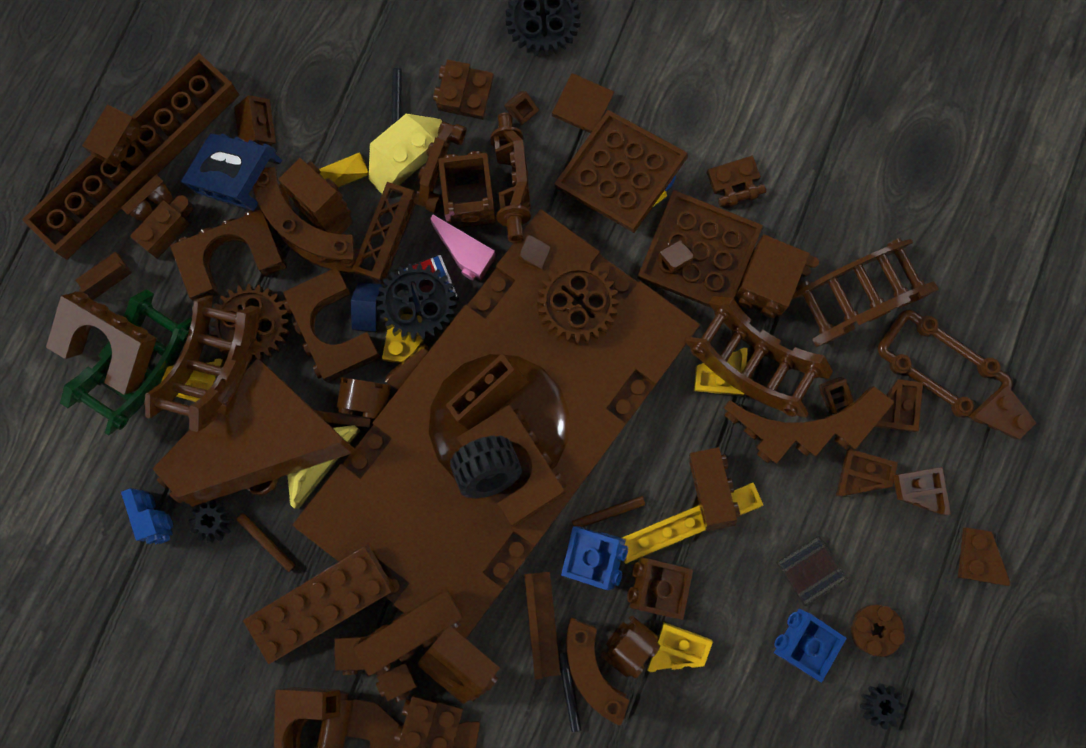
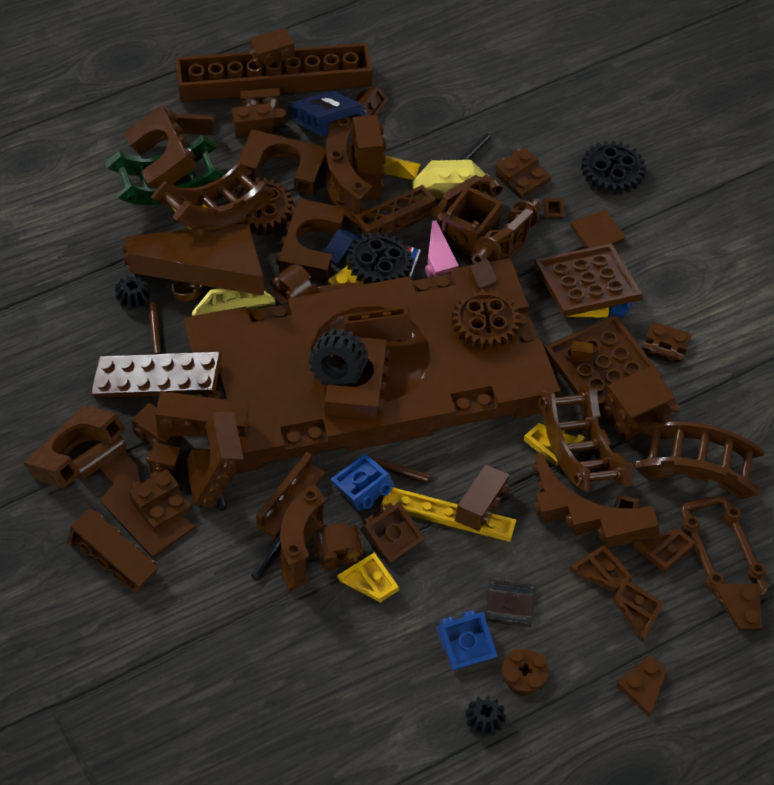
camera: 35 degrees right, 25 degrees down
blue plate [121,488,173,545] -> none

